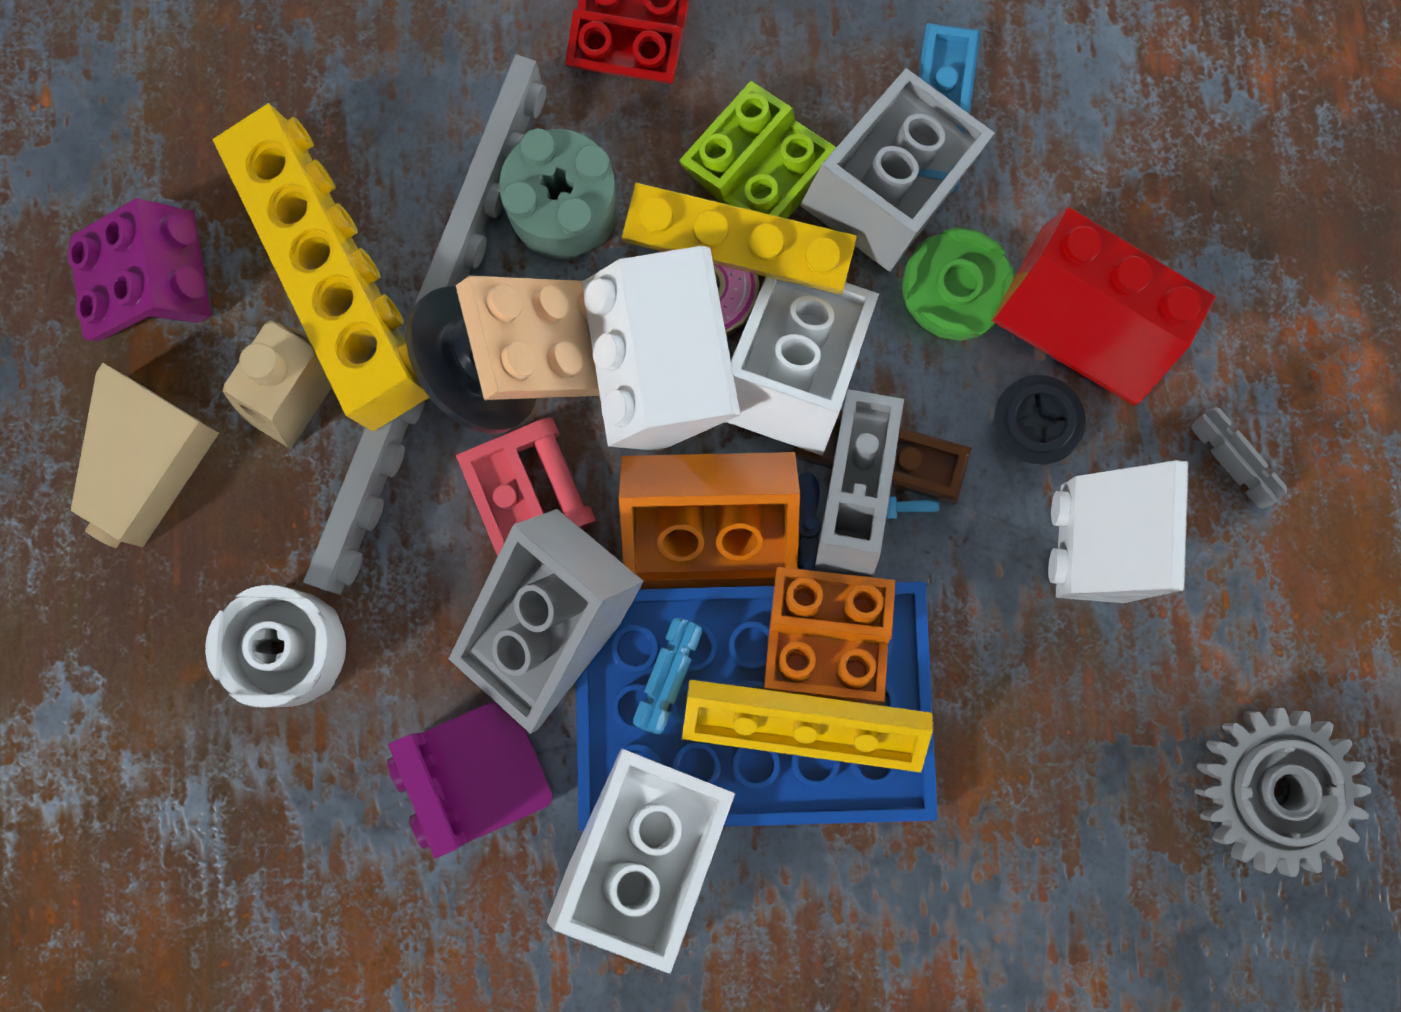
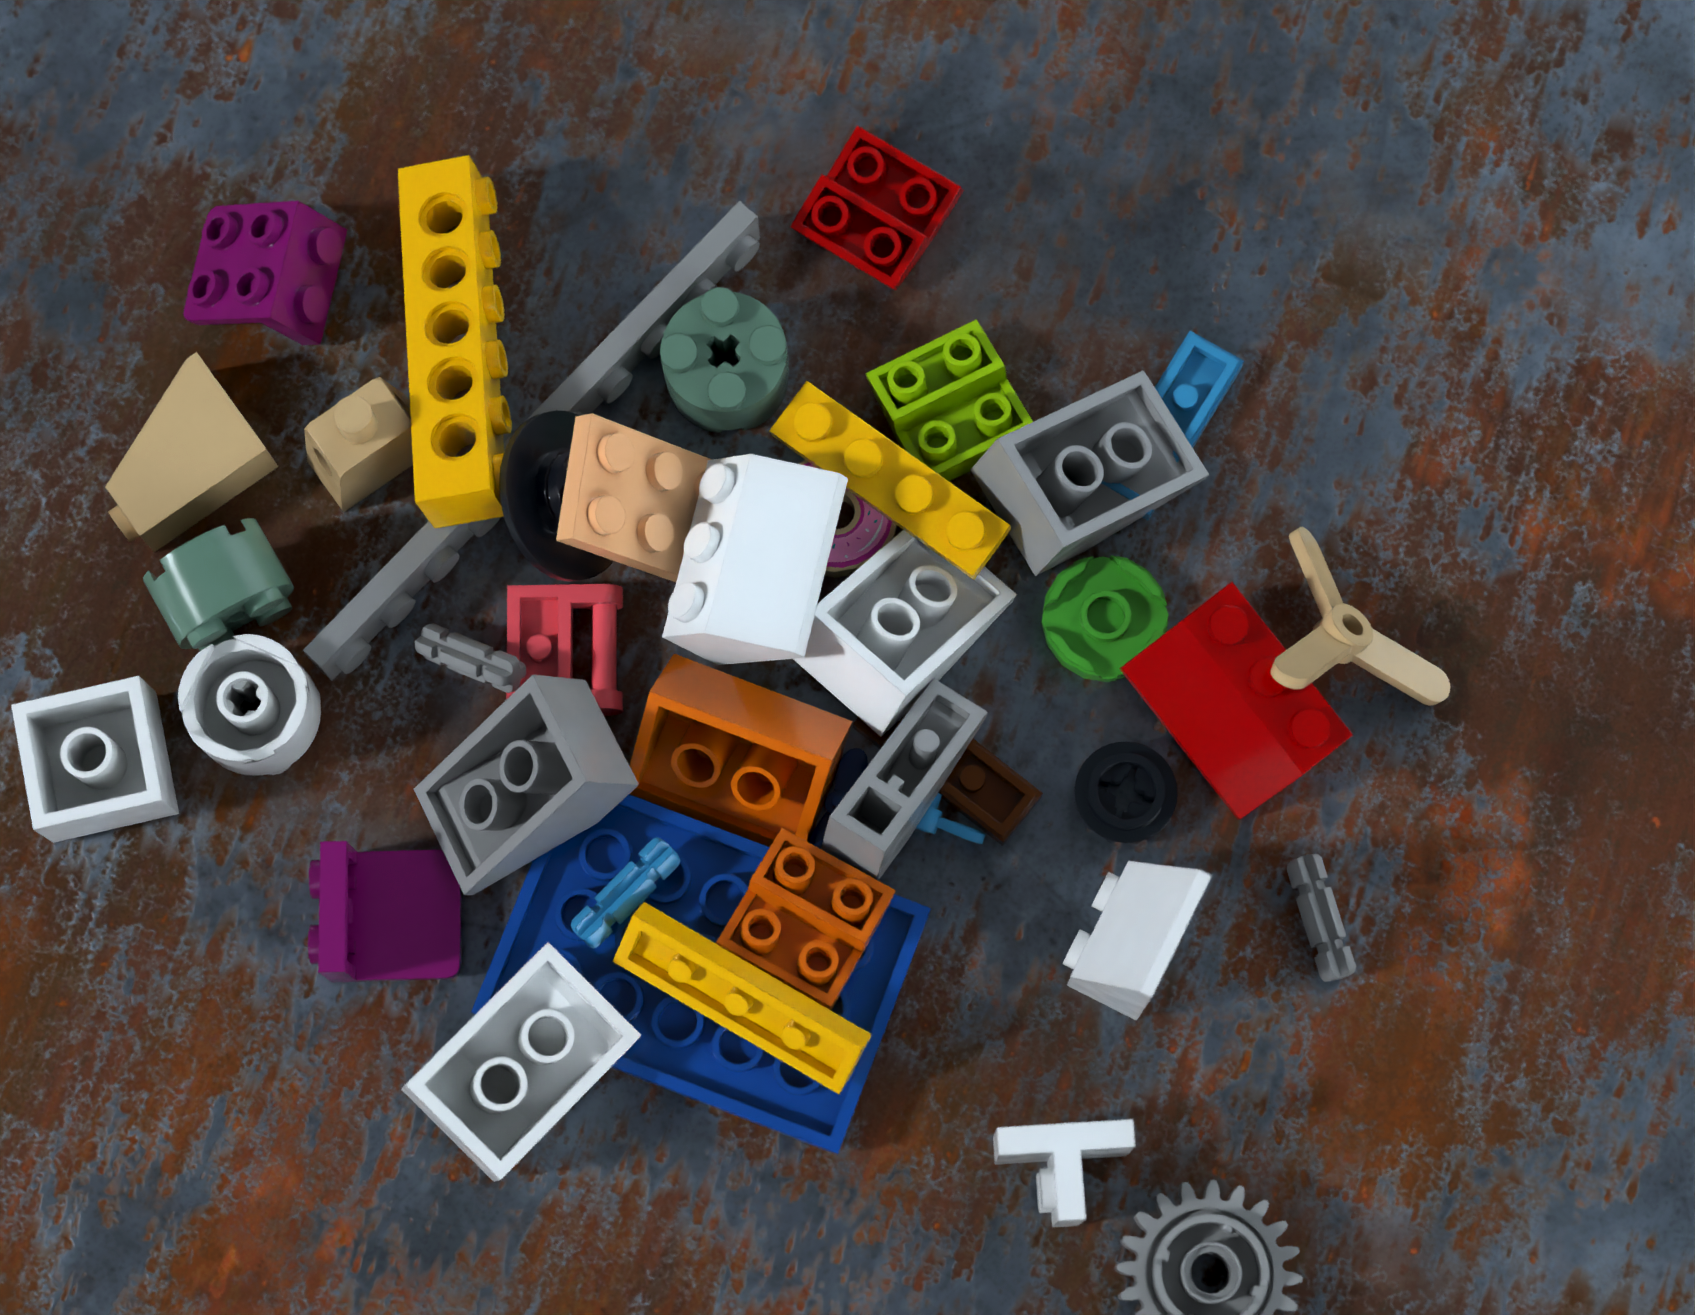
camera: 25 degrees right, 5 degrees down
none -> white brick [11,676,179,843]
none -> sand green brick [143,518,294,651]
none -> light grey axle [415,623,527,693]
none -> white bracket [993,1119,1135,1228]
none -> tan piece [1270,526,1450,706]

